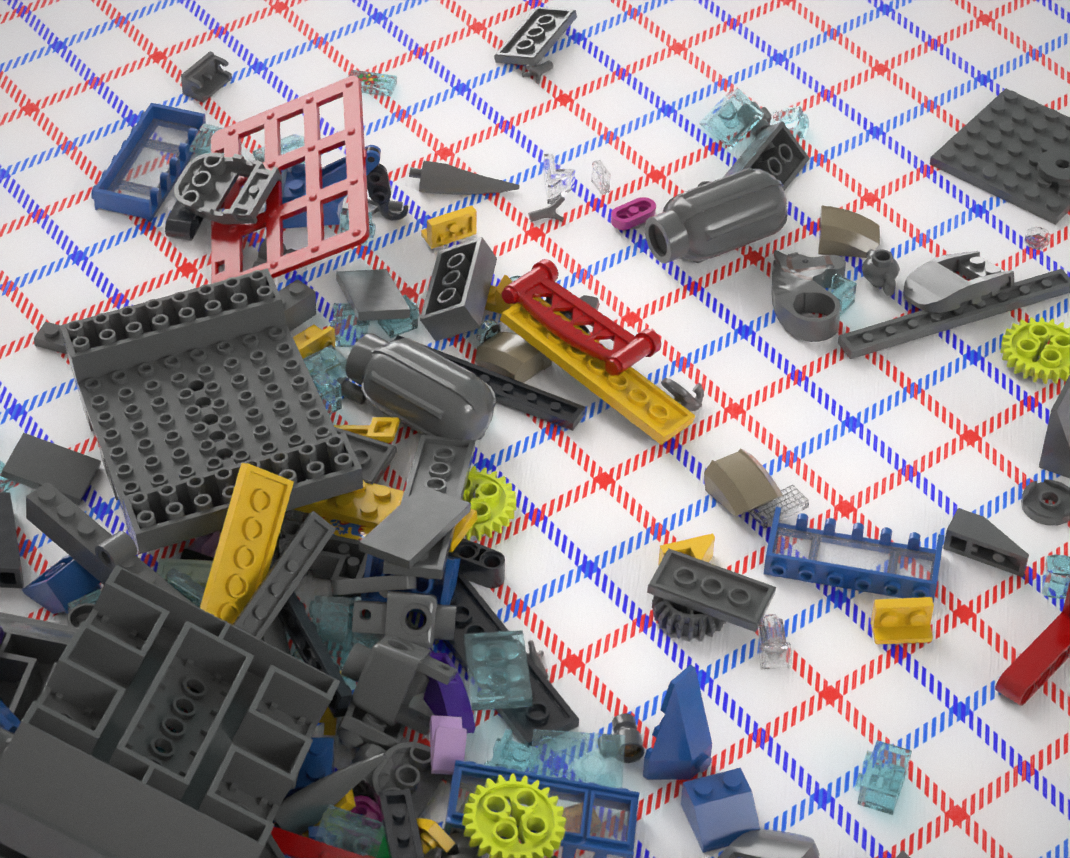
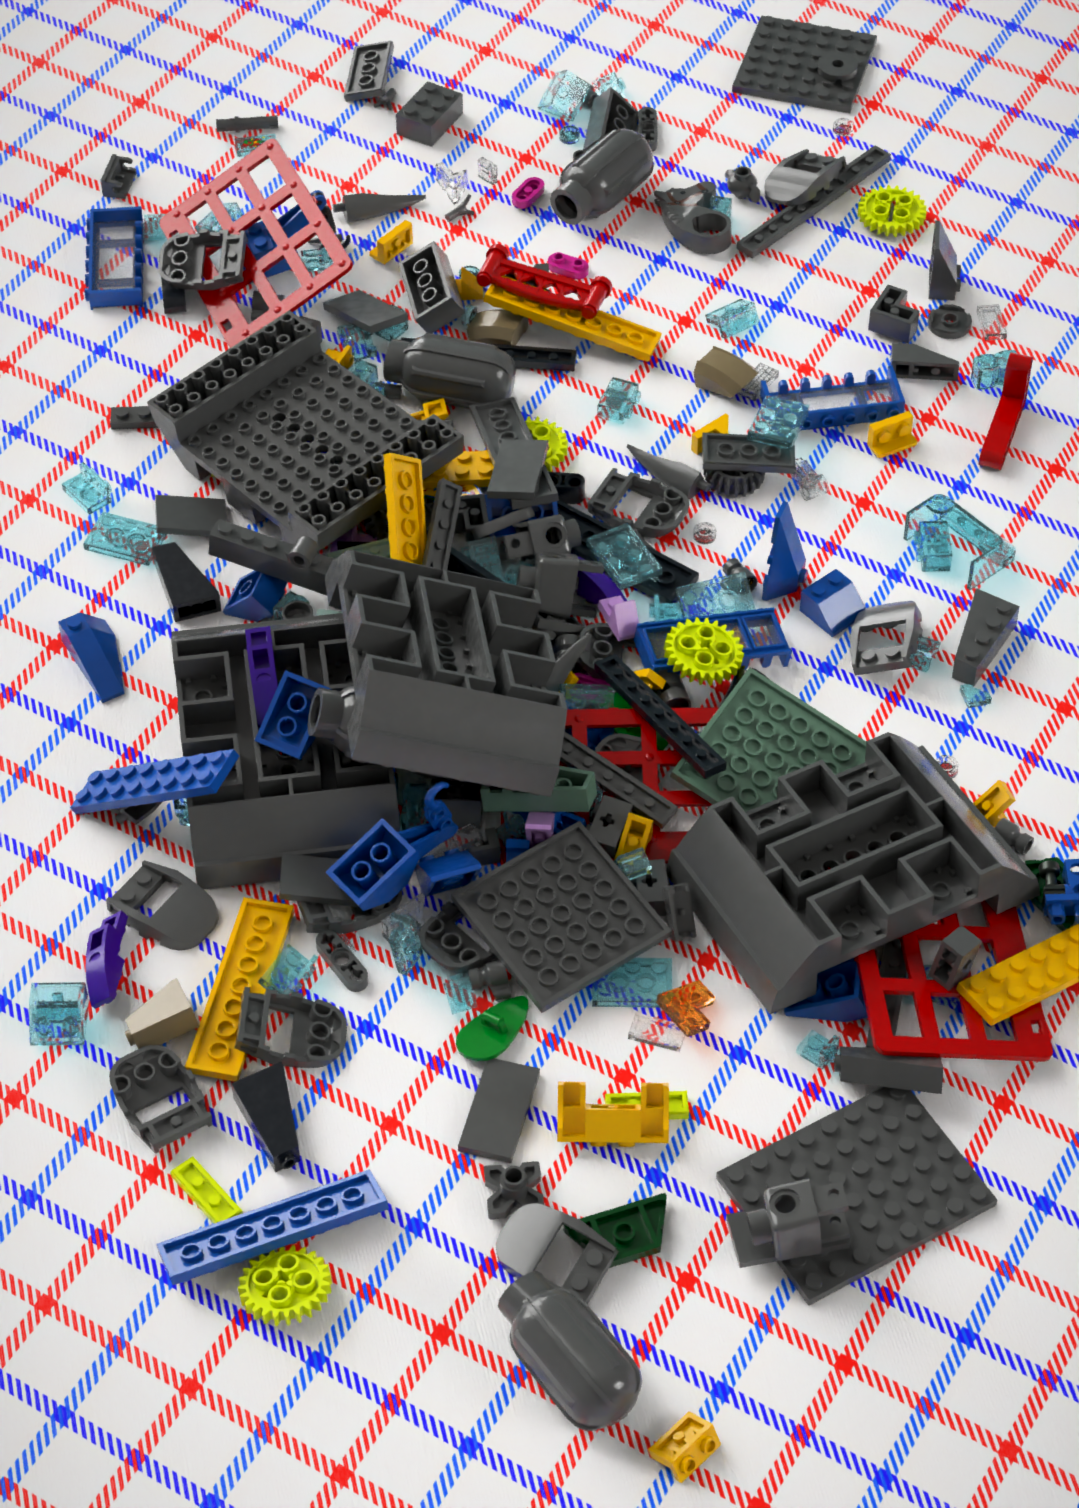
camera: 20 degrees left, 5 degrees up
dark grey piece [661,378,704,411] -> none
dark tan slope [818,205,880,258] -> none
none -> dark grey pin [216,115,278,133]
none -> dark grey brick [396,81,463,147]
none -> dark pink plate [548,252,589,280]
none -> clear light blue tile [559,126,580,144]
none -> dark grey slope [588,468,689,538]
none -> clear light blue brick [597,377,641,425]
none -> dark grey piece [627,444,711,499]
none -> dark grey beam [638,107,657,152]
none -> clear tile [693,522,717,545]
none -> clear light blue bracket [705,299,759,339]
none -> clear light blue plate [747,395,810,450]
none -> dark grey brick [868,284,920,344]
none -> clear light blue windscreen [903,494,1016,590]

